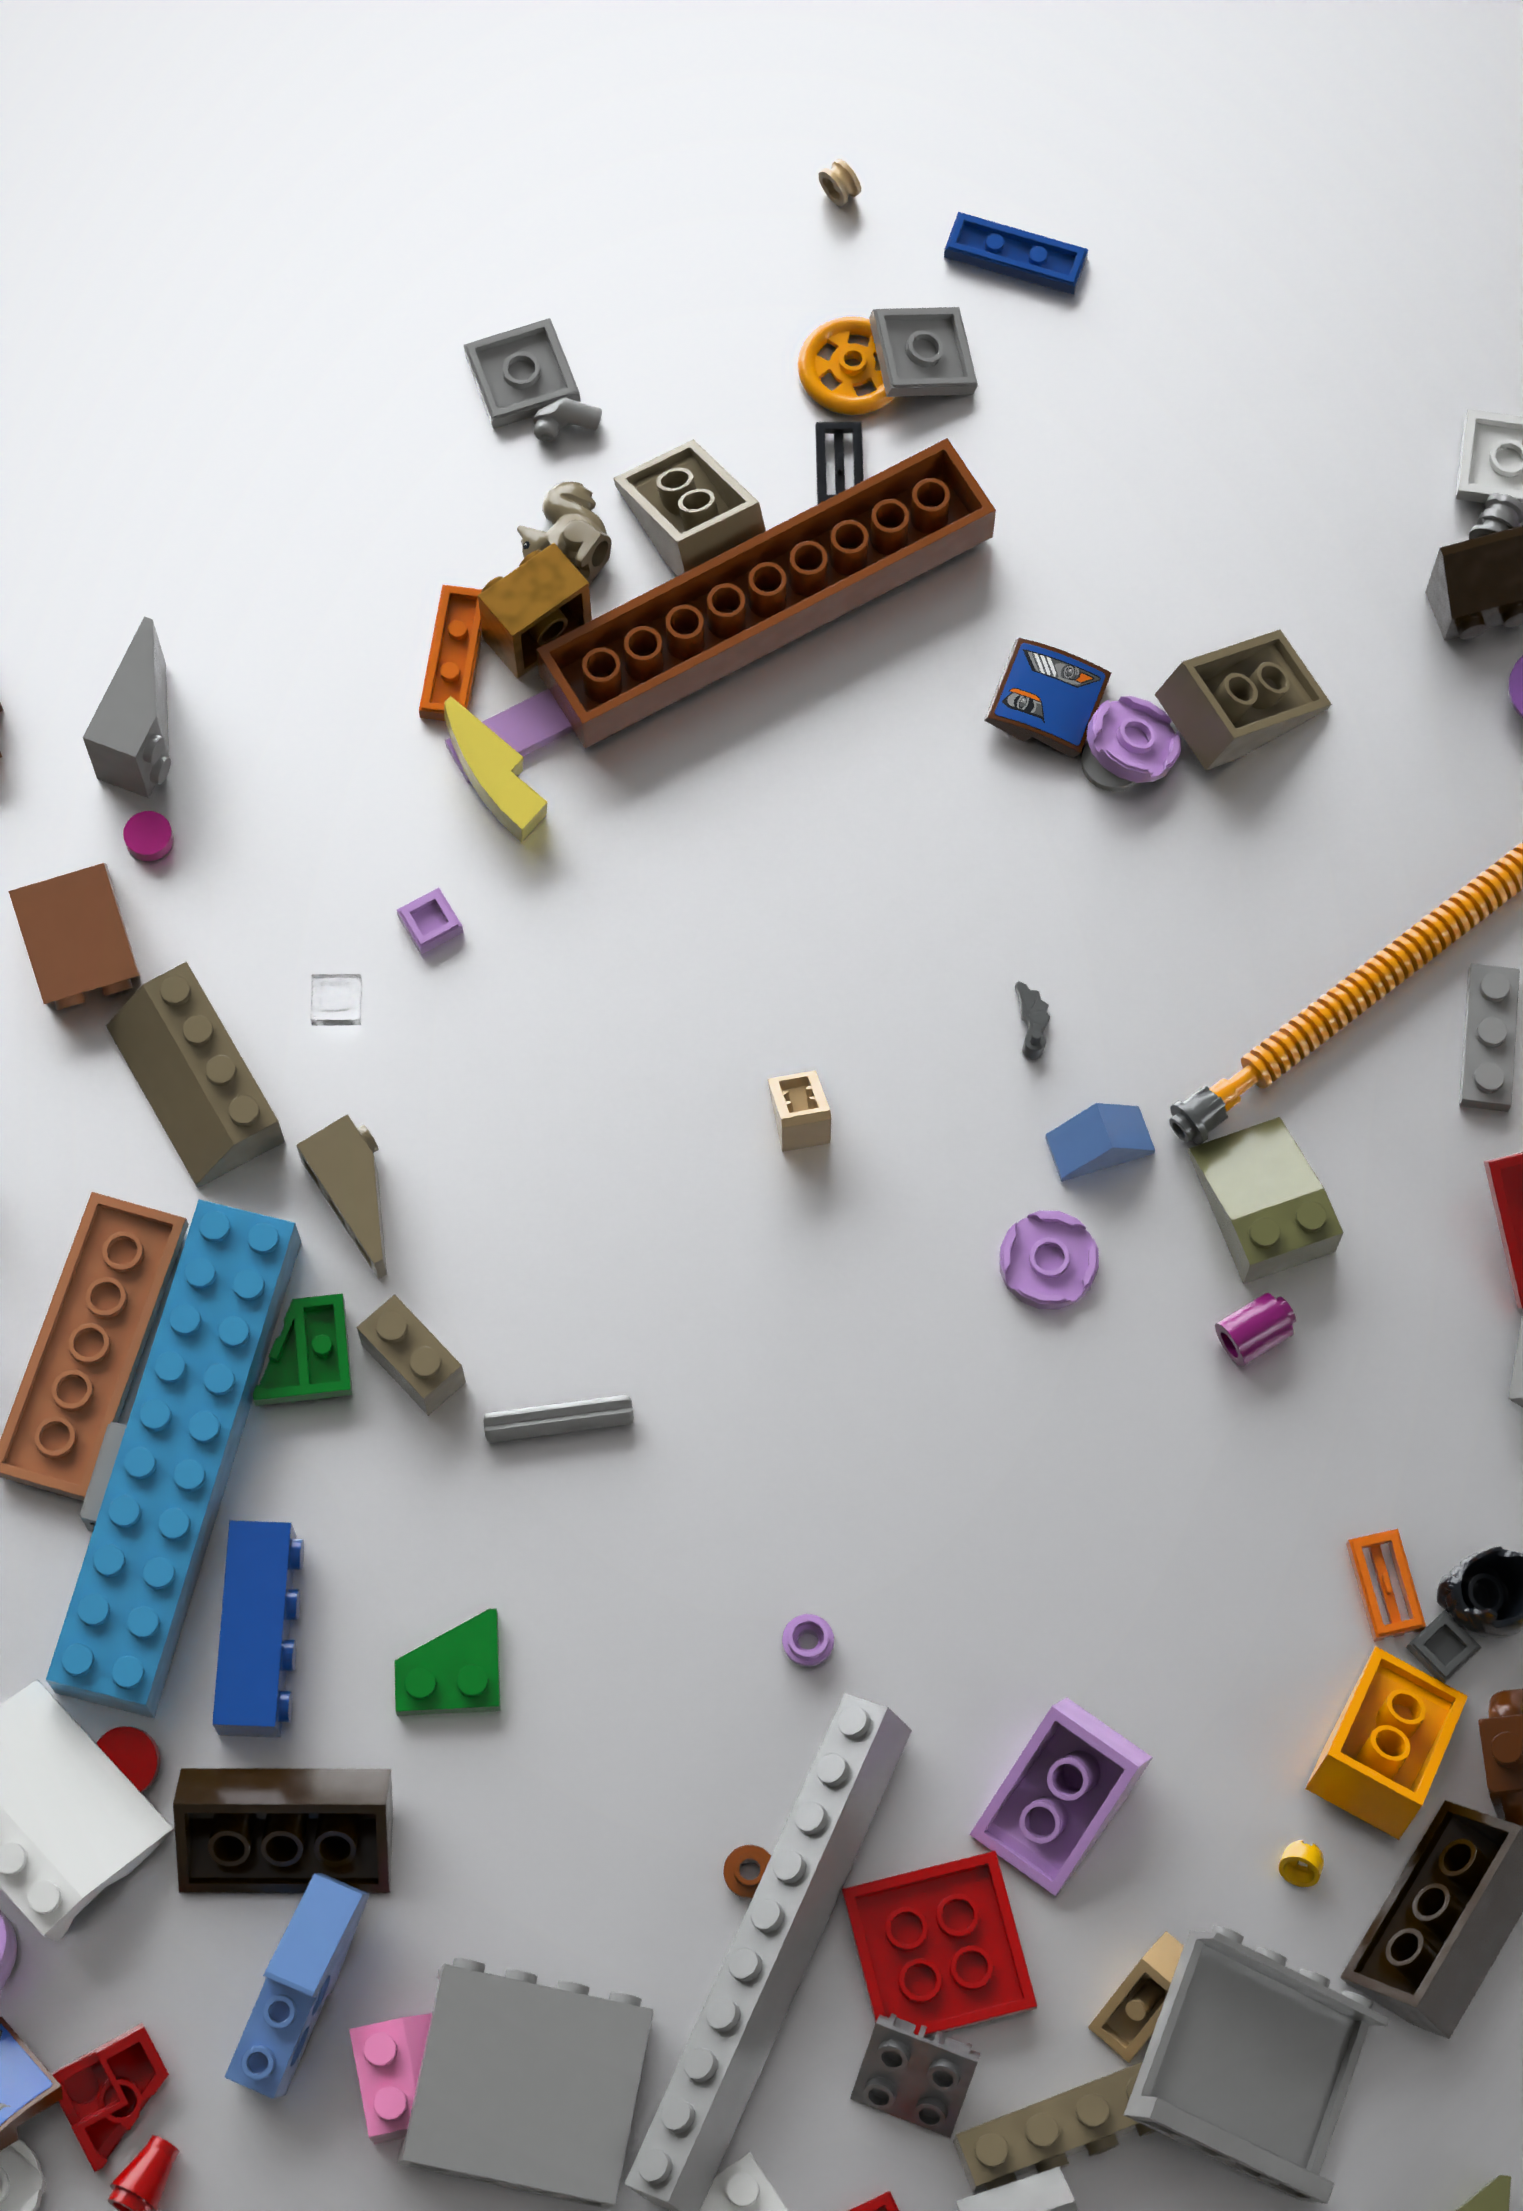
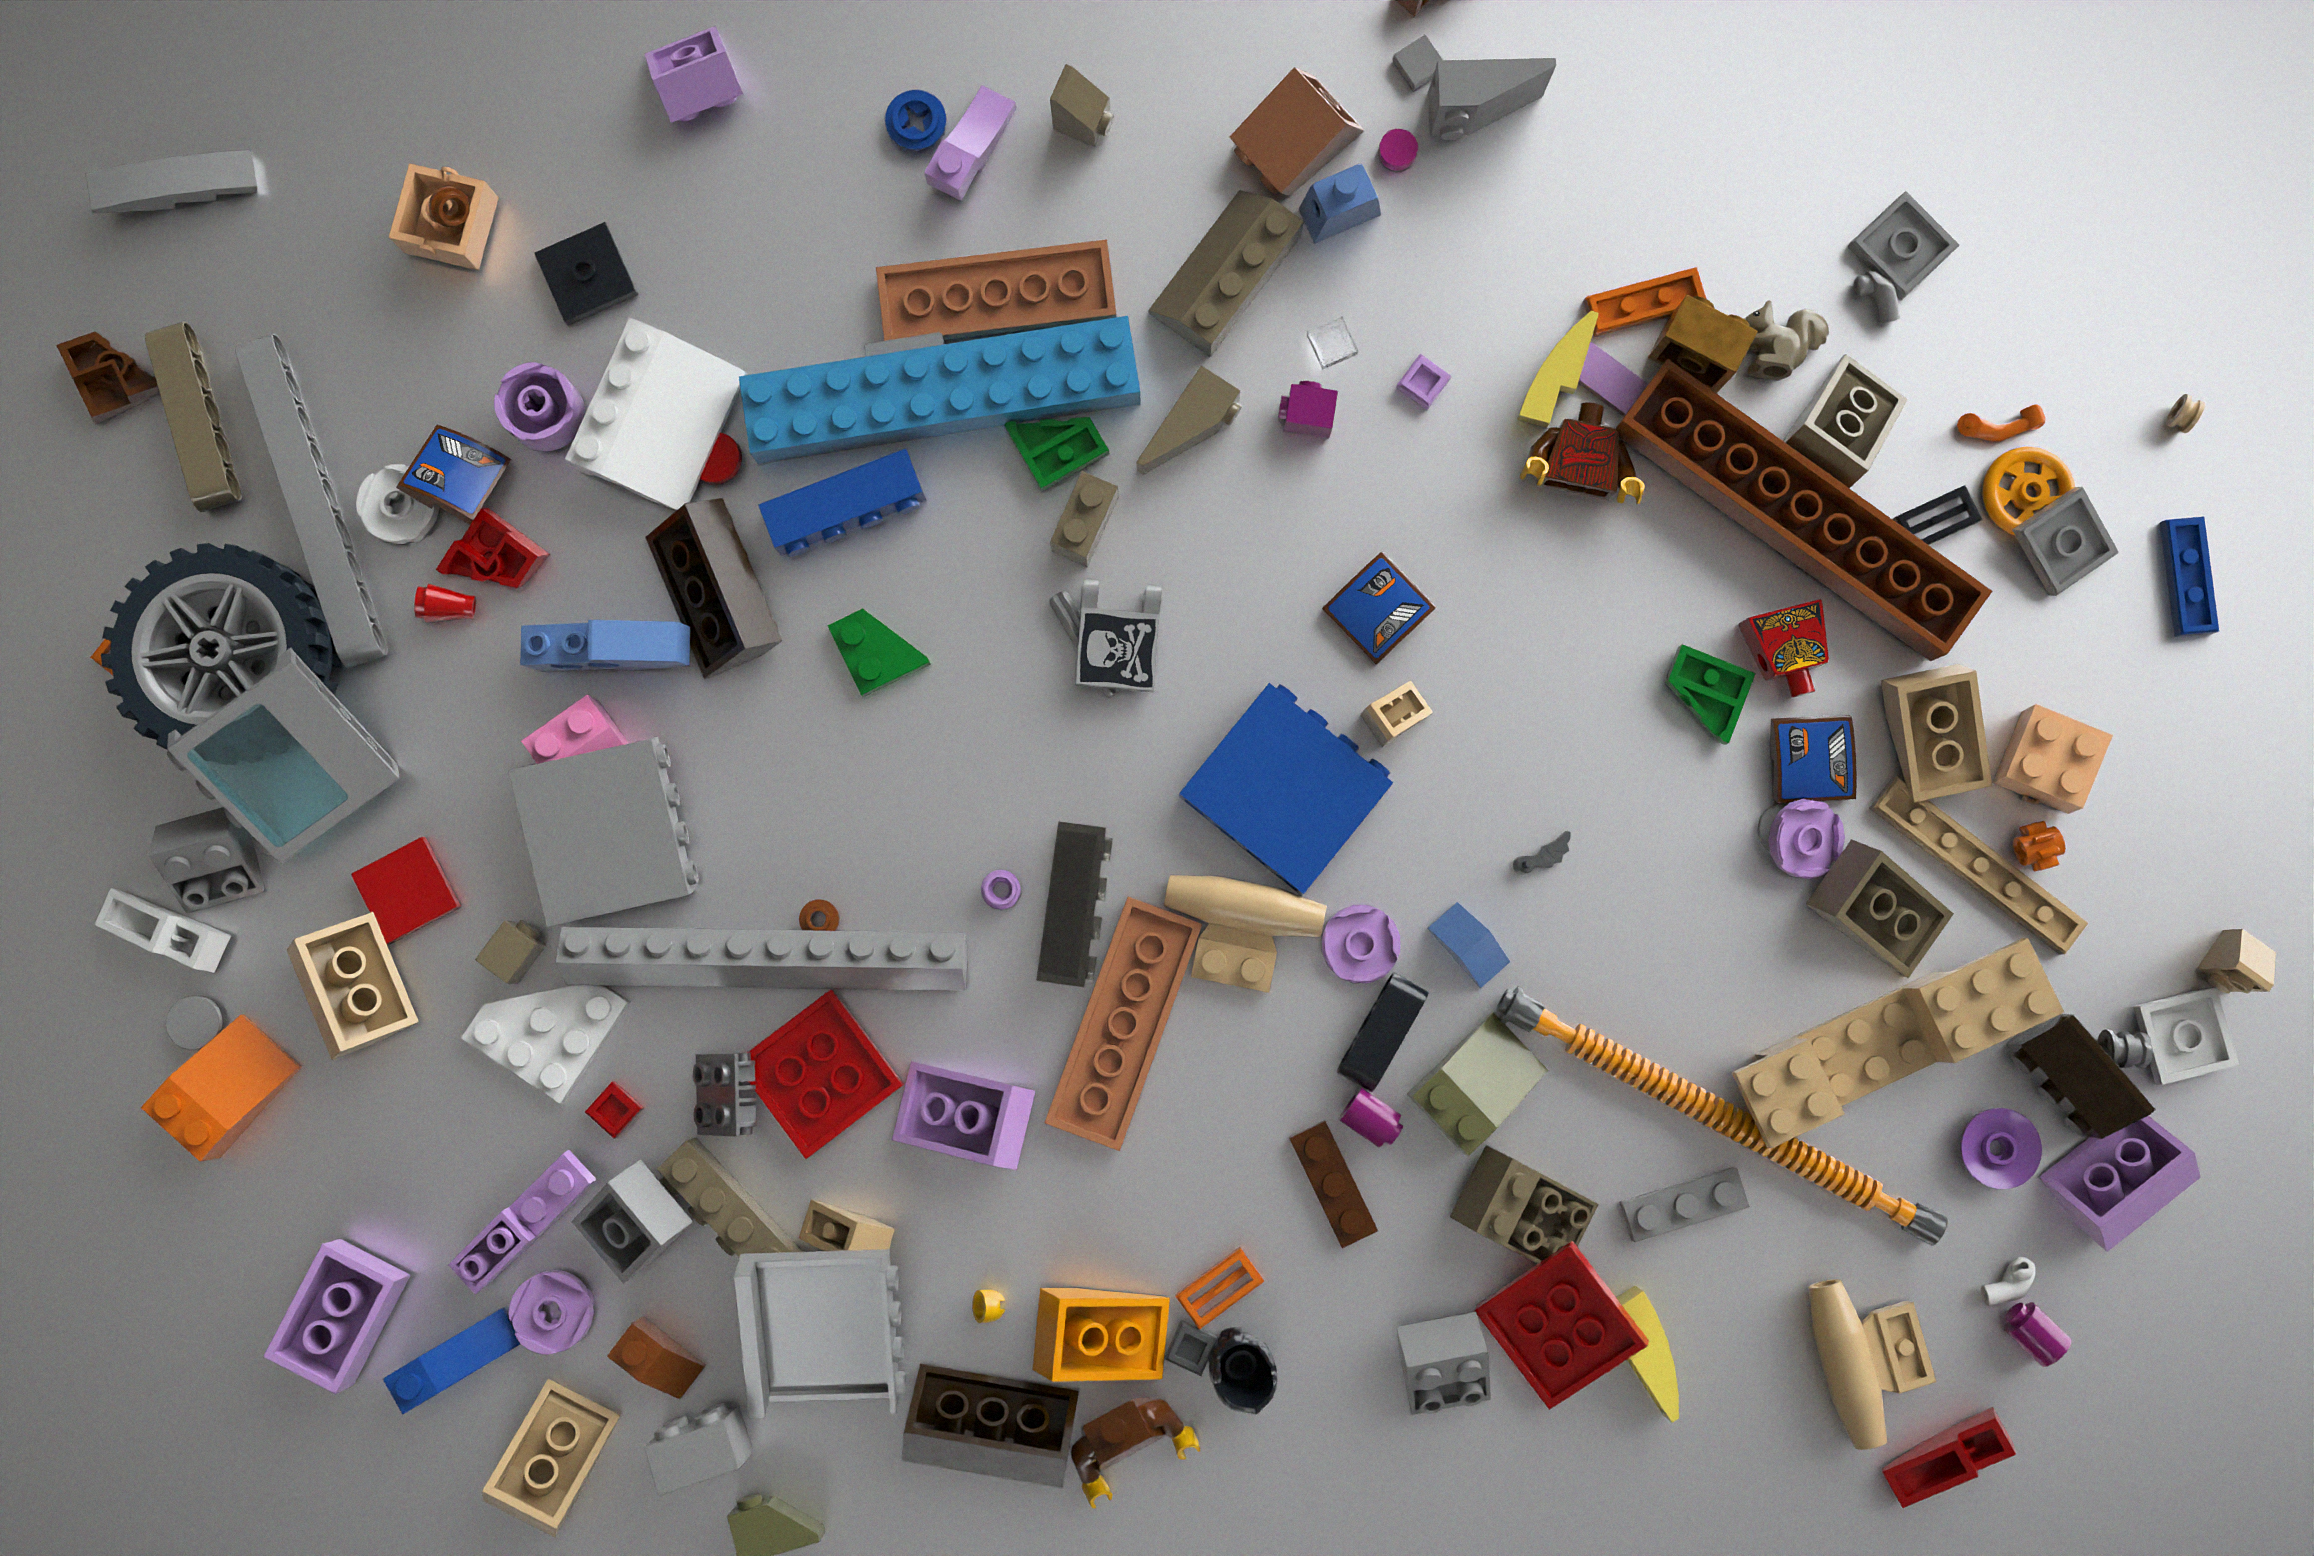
camera: 65 degrees right, 15 degrees up
none -> clear smoke brick [1036,821,1113,987]
none -> nougat plate [1044,897,1202,1151]
none -> flag [1075,579,1162,693]
none -> tan plate [1164,875,1327,993]
none -> blue panel [1179,683,1394,896]
none -> magenta brick [1278,381,1338,438]
none -> reddish brown plate [1289,1120,1378,1249]
none -> medium blue torso [1299,164,1381,244]
none -> slope [1322,551,1437,665]
none -> black beam [1337,972,1429,1093]
none -> light grey tile [1392,35,1443,91]
none -> dark tan slope [1450,1145,1599,1263]
none -> reddish brown torso [1519,402,1645,504]
none -> green wing [1665,644,1756,745]
none -> tan bracket [1732,938,2064,1148]
none -> torso [1738,599,1829,698]
none -> tan tile [1870,776,2088,955]
none -> tan slope [1881,664,1992,802]
none -> orange piece [1957,404,2046,442]
none -> light nougat brick [1993,704,2113,814]
none -> orange gear [2013,821,2066,872]
none -> tan slope [2197,929,2276,993]

